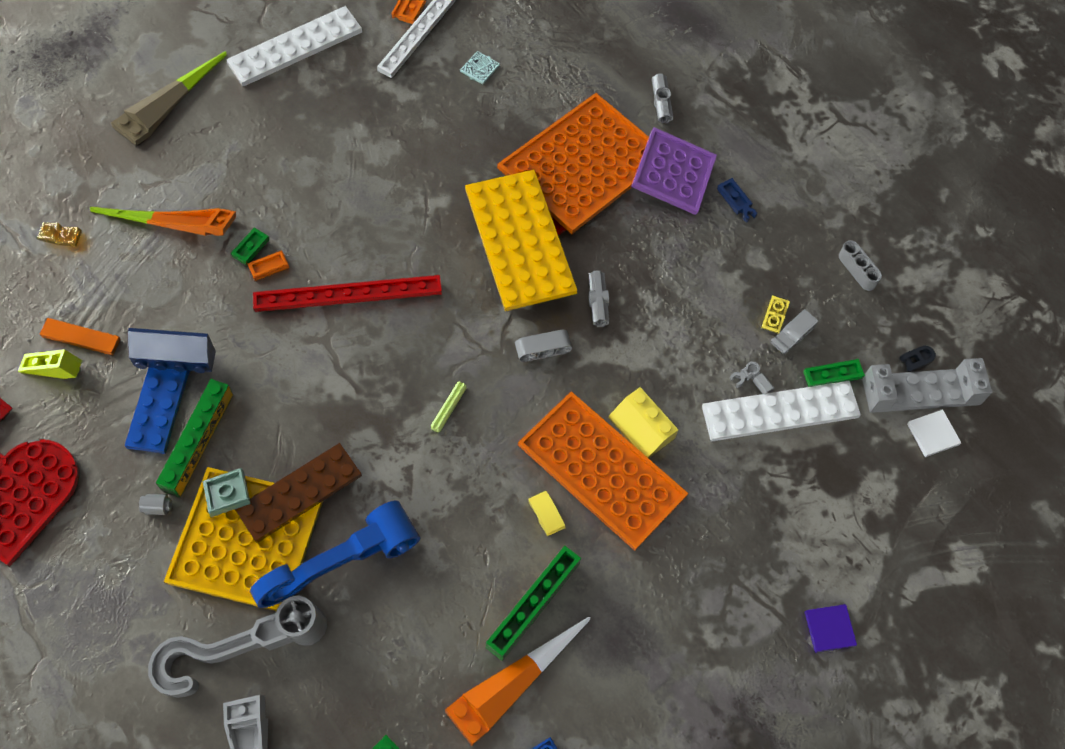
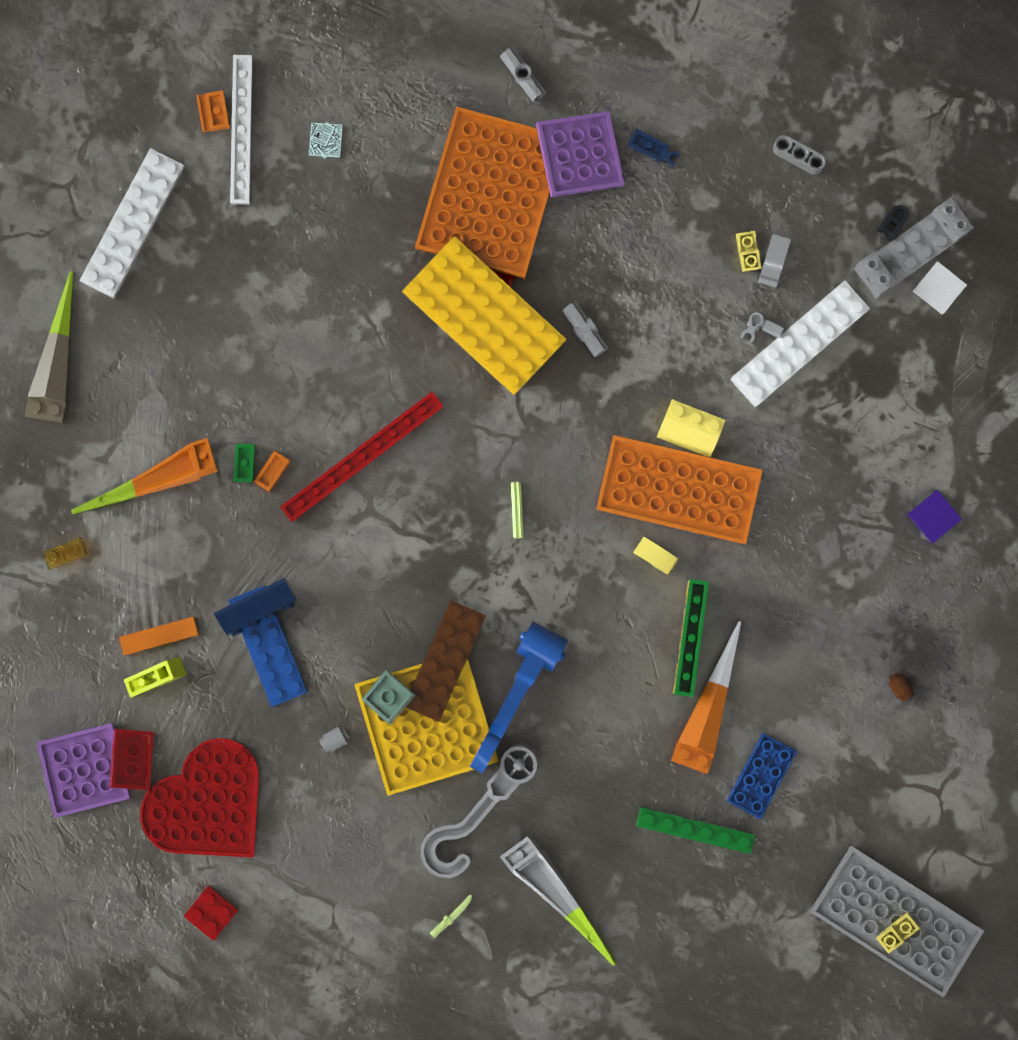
camera: 25 degrees left, 20 degrees up
green brick [156,379,233,498] -> none
light grey beam [515,330,572,362] -> none
green plate [803,359,865,387] -> none
none -> yellowish green piece [430,894,472,938]

